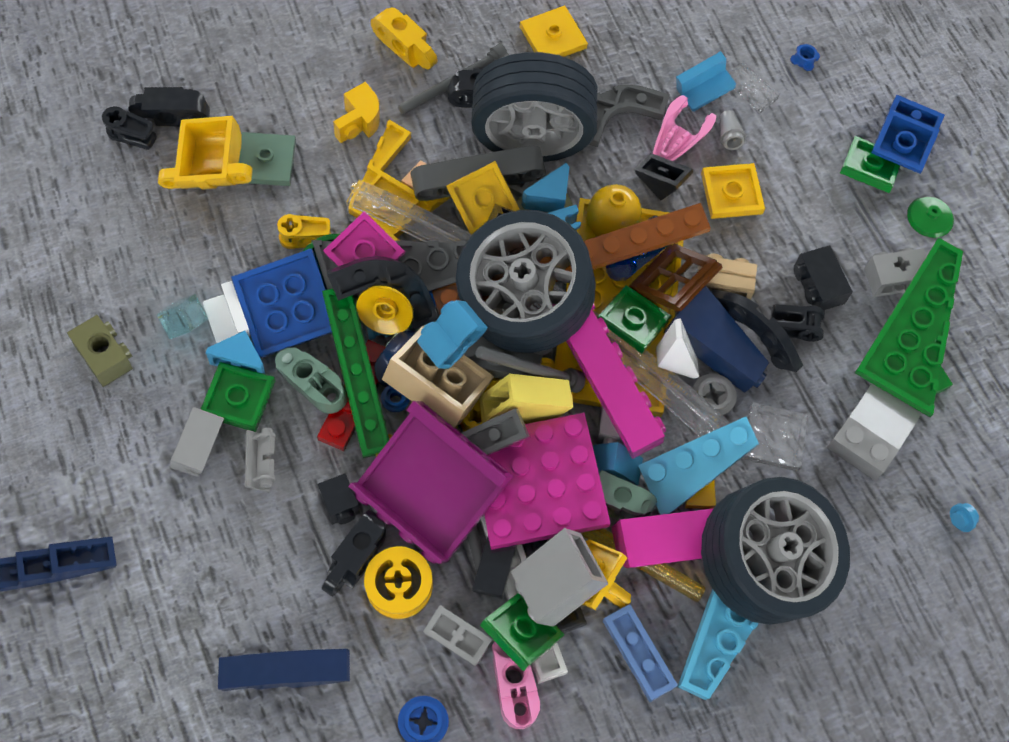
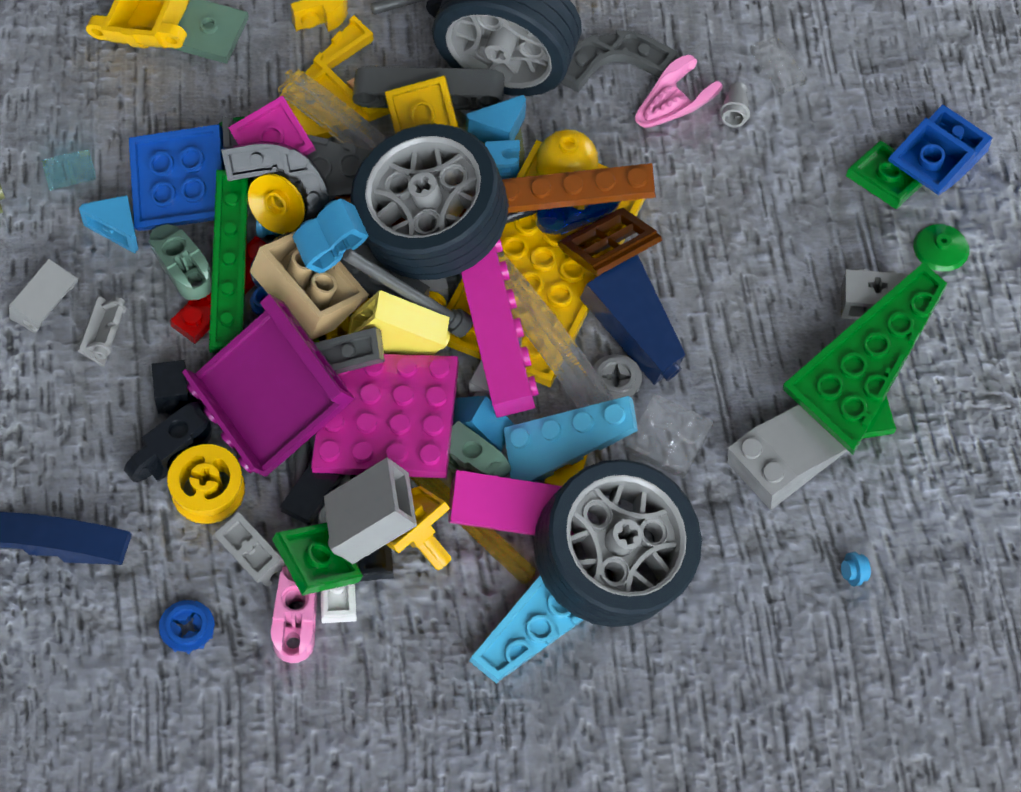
camera: 20 degrees right, 5 degrees down
green plate [201,362,275,432] -> none
white panel [203,281,252,343] -> none
yellow piece [277,214,331,249] -> none
green plate [597,285,672,354] -> none
medium blue plate [603,604,678,702] -> none
black slope [634,153,693,200] -> none
white slope [656,318,699,379] -> none
dark azure panel [676,51,736,111] -> none
tan brick [697,254,757,300] -> none
yellow plate [701,163,765,219] -> none
black plate [711,289,803,372] -> none
black piece [771,304,825,342] -> none
blue plate [790,44,820,71] -> none
black brick [794,245,853,310] -> none

